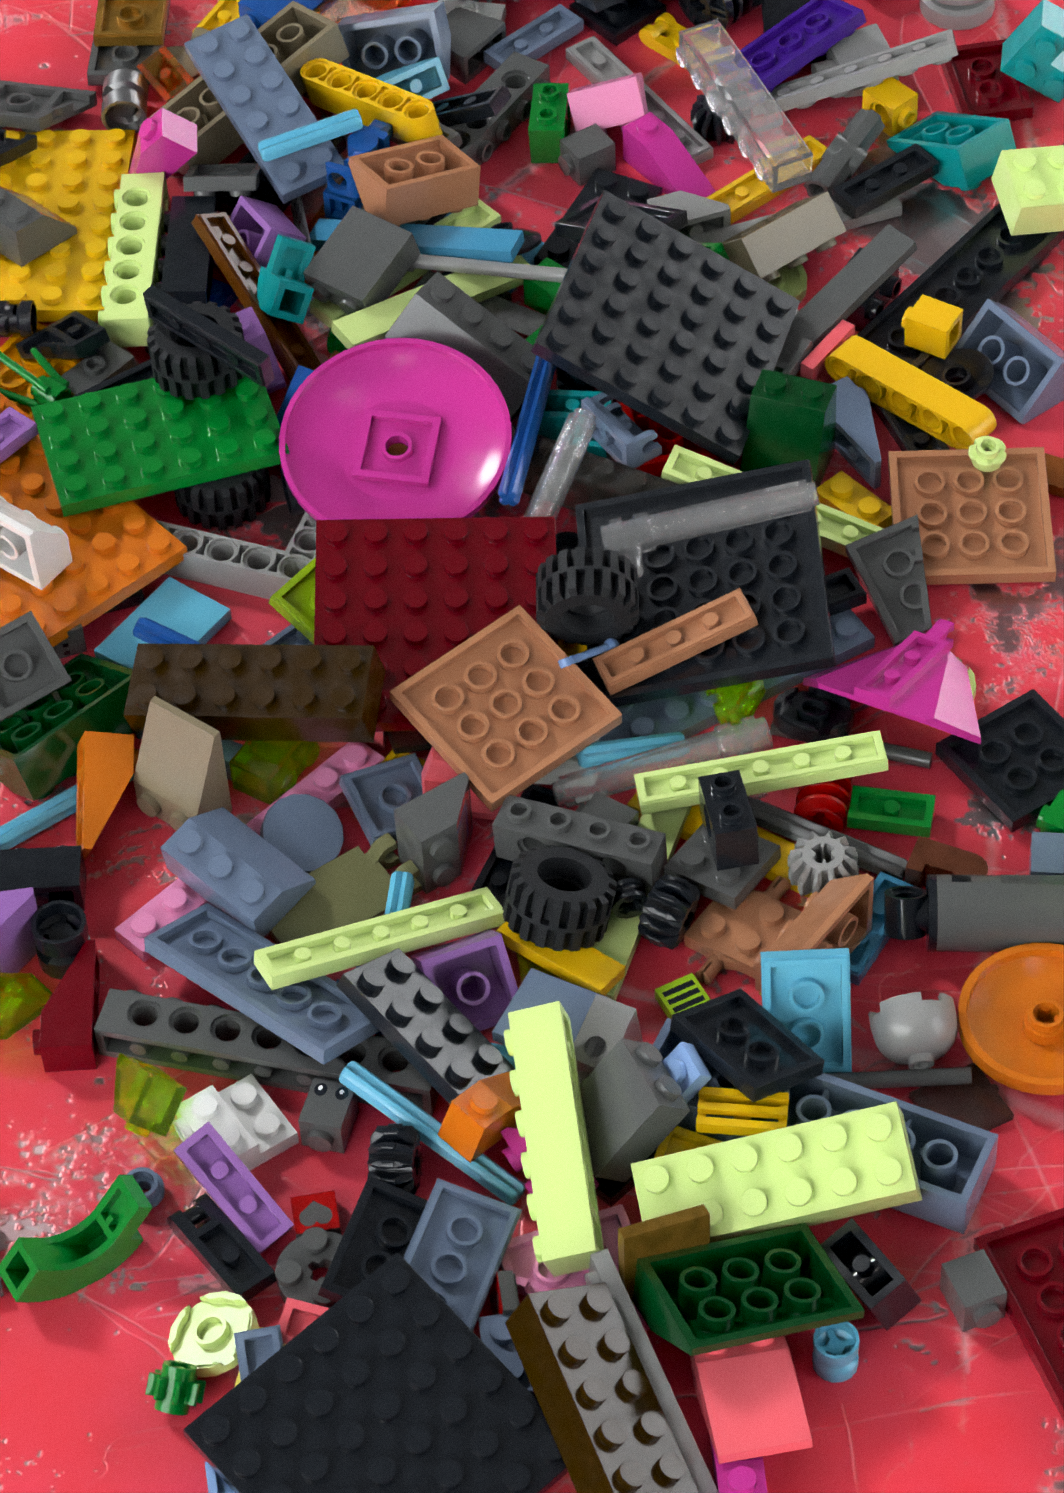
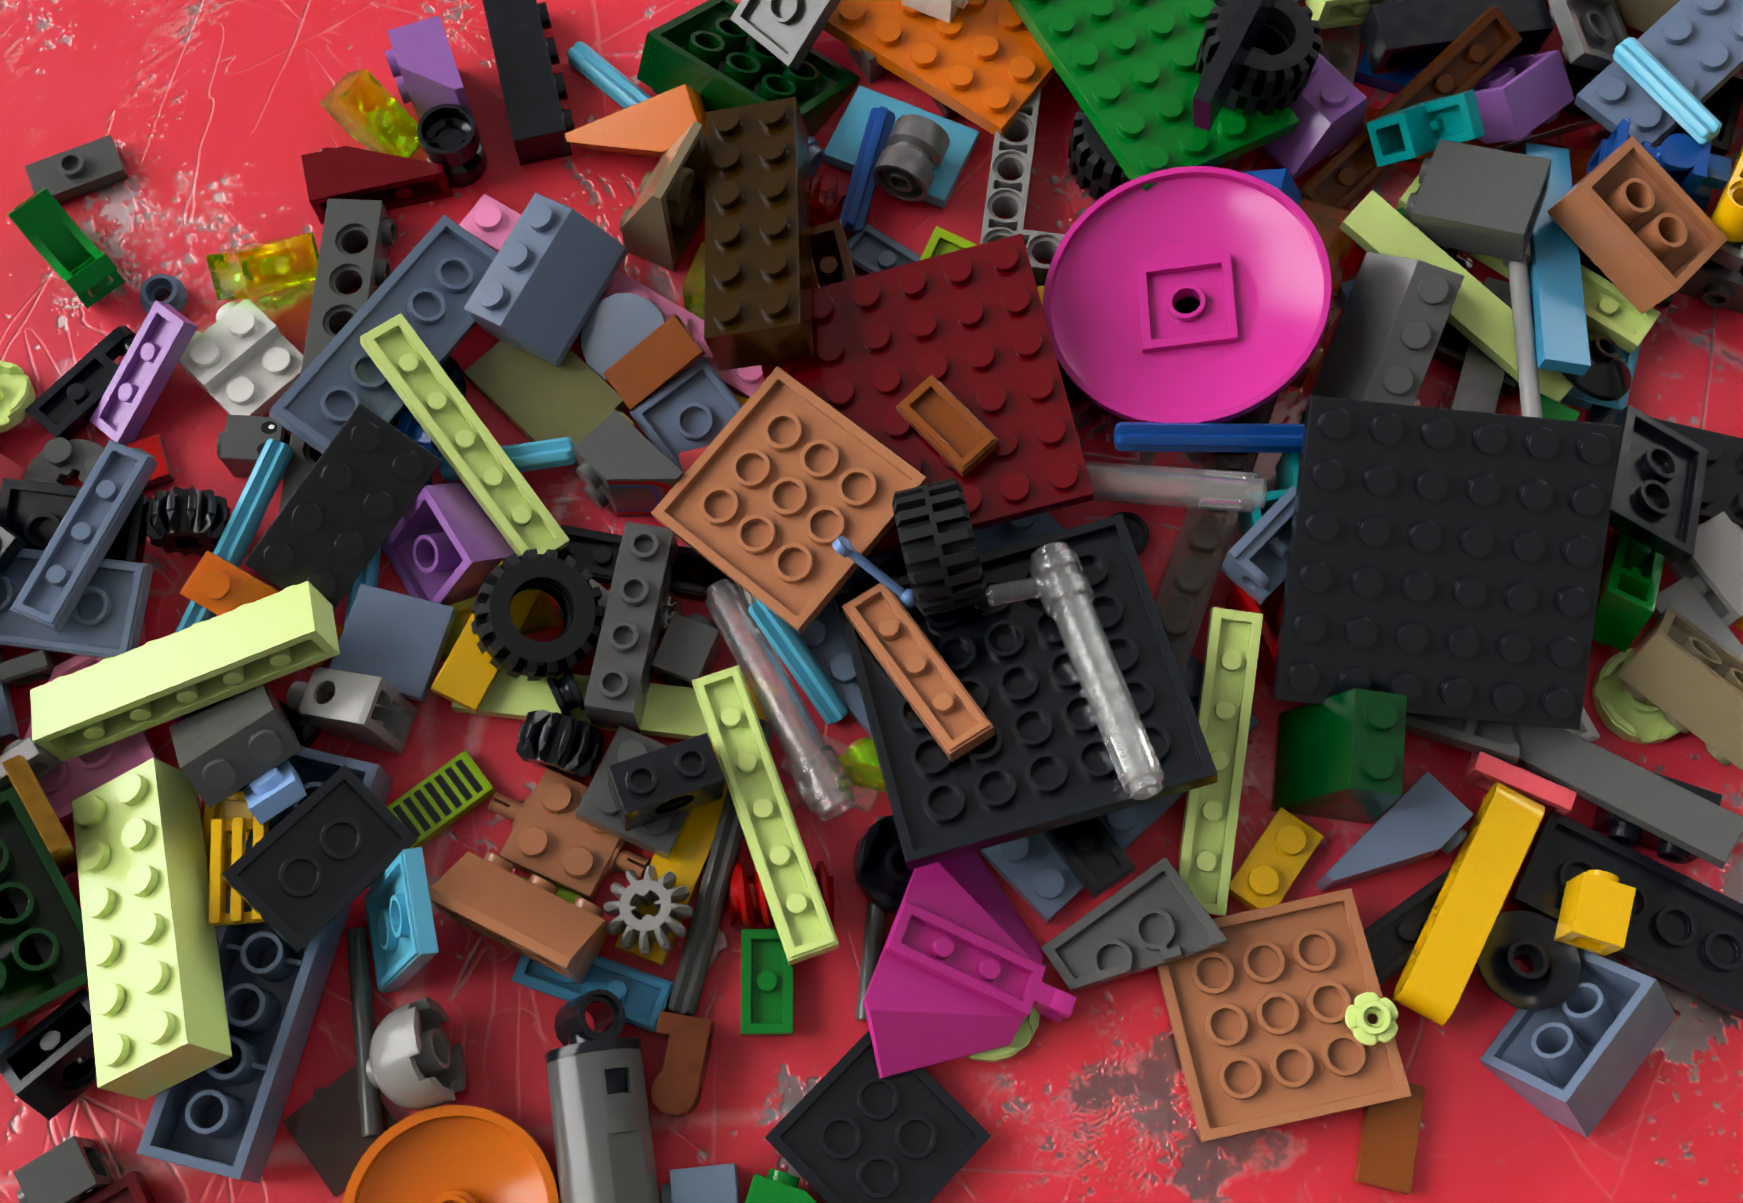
camera: 75 degrees right, 20 degrees up
none -> sand blue tile [10,440,158,633]
none -> dark orange tile [603,315,706,410]
none -> flat silver wheel [873,114,950,202]
none -> dark orange tile [896,374,1000,478]

